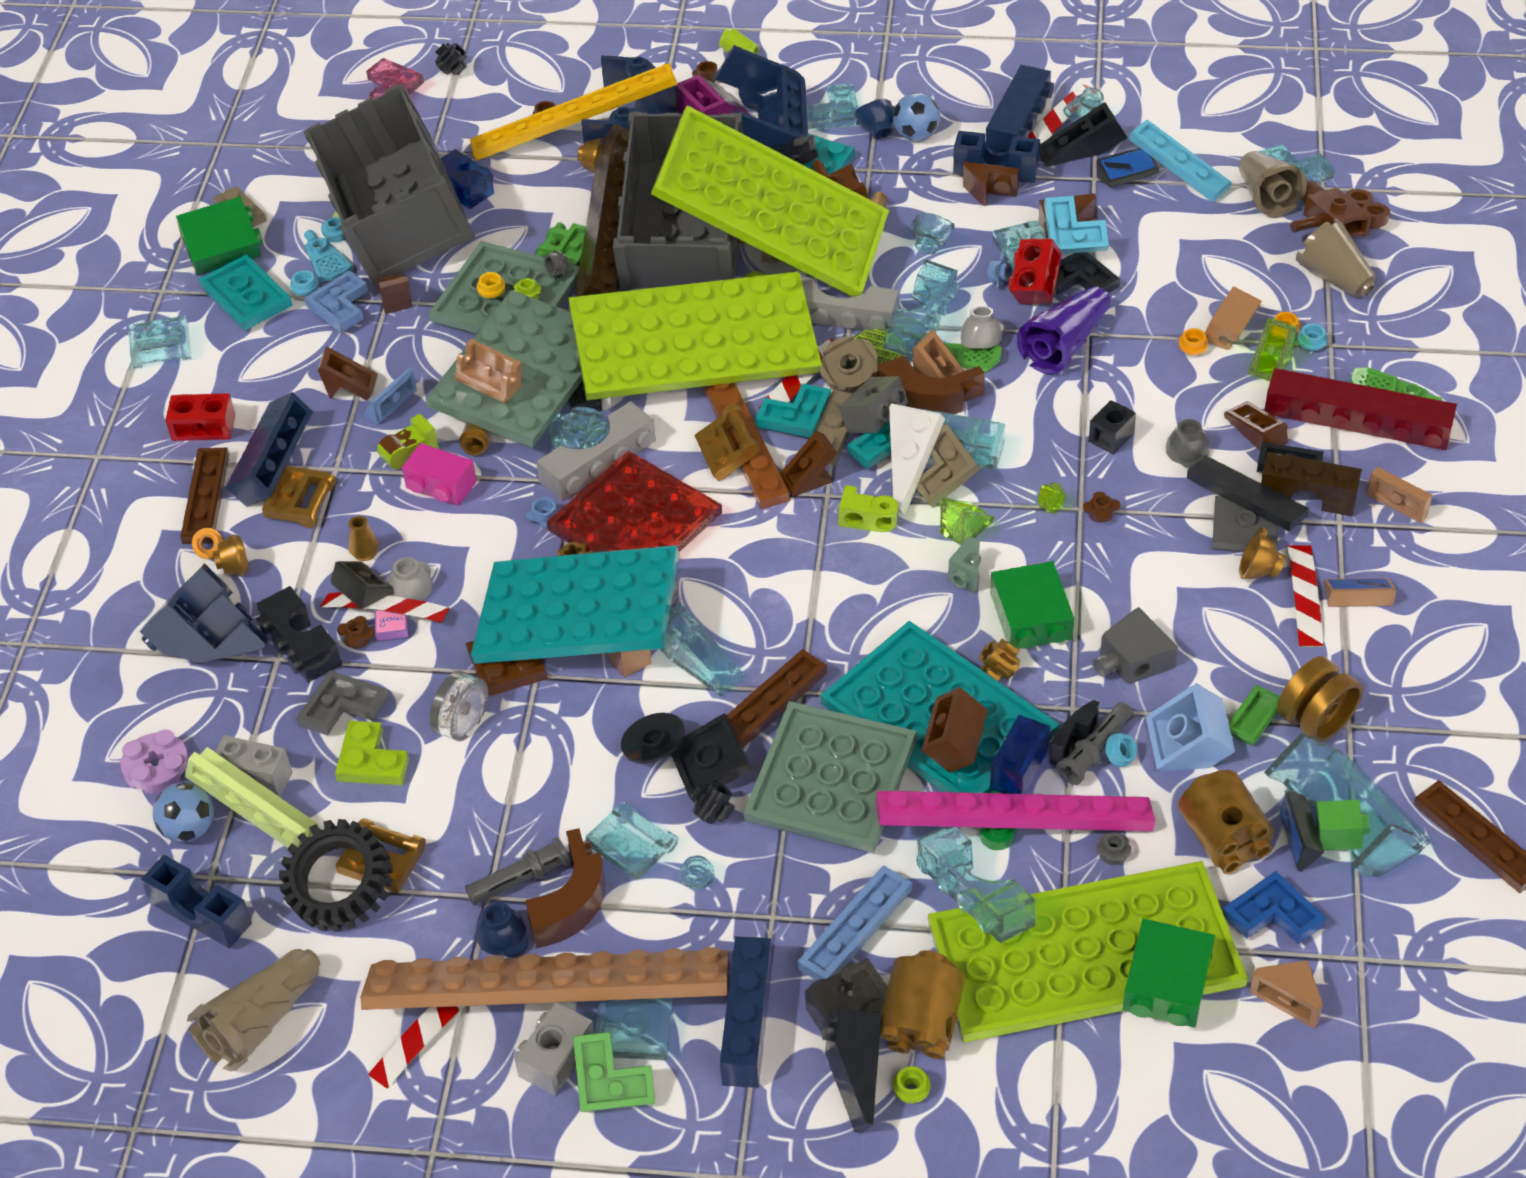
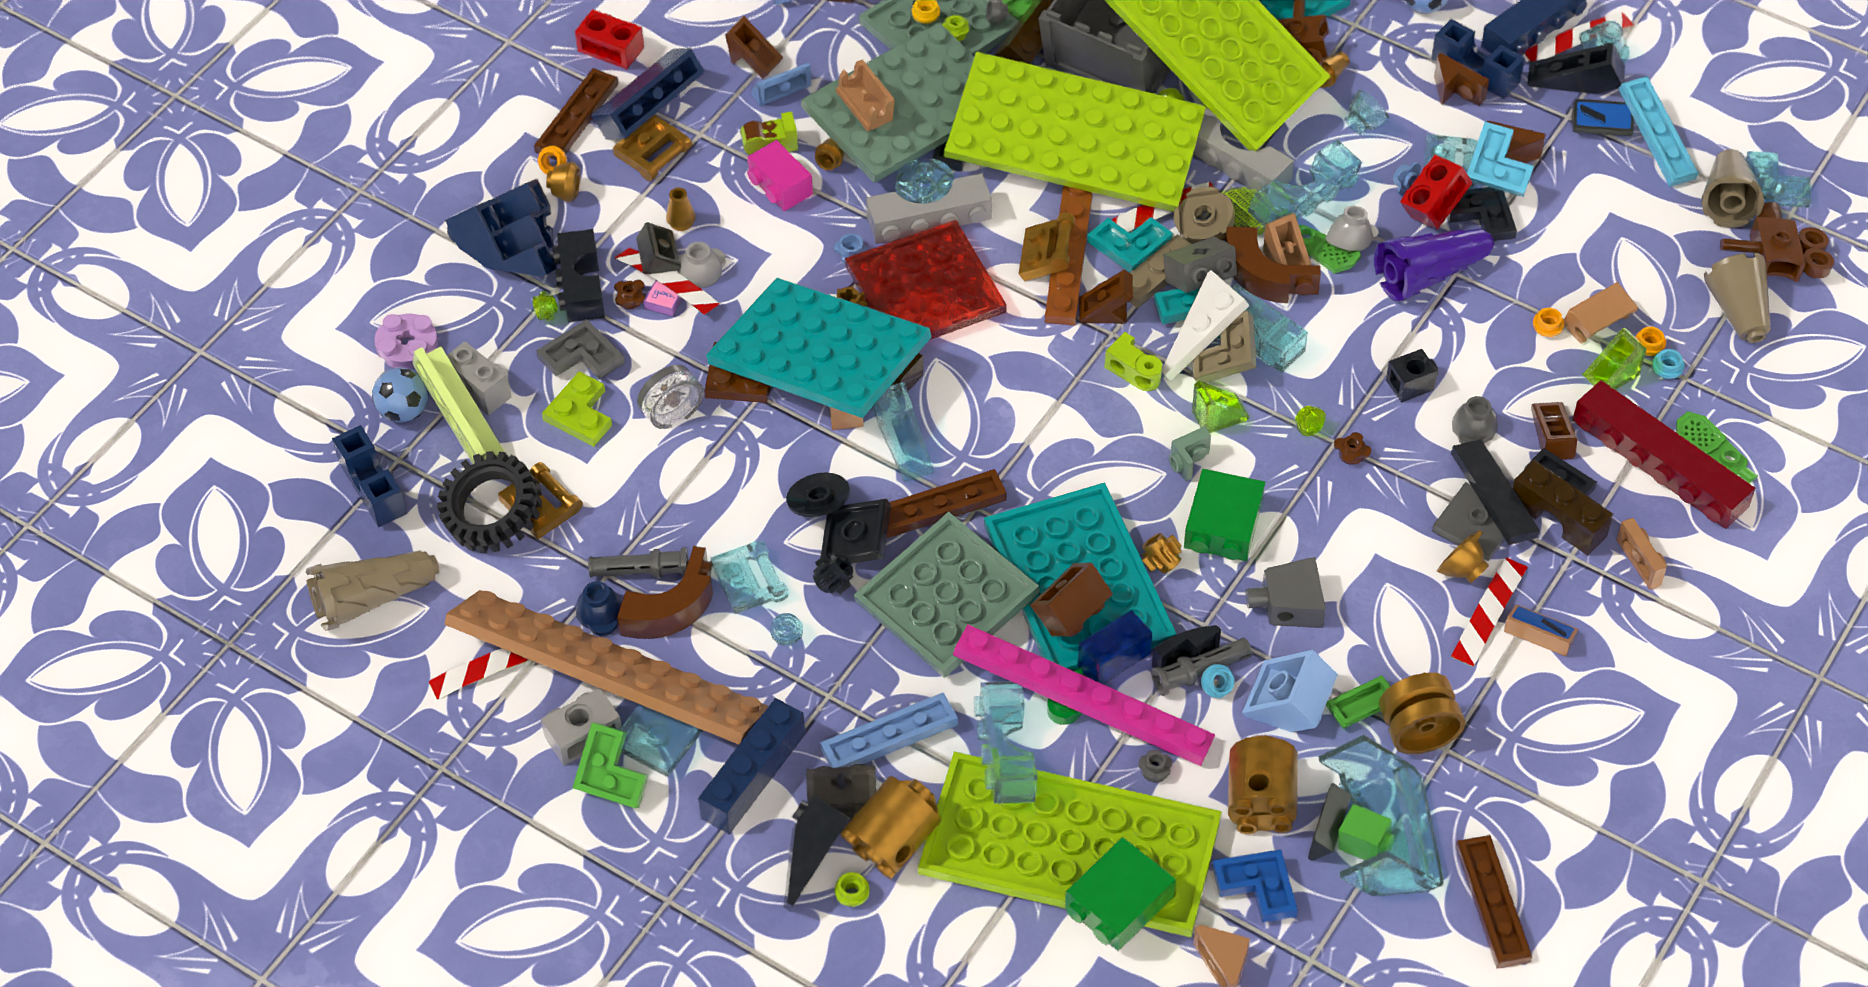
camera: 25 degrees right, 5 degrees up
none -> clear neon green plate [533,291,558,321]

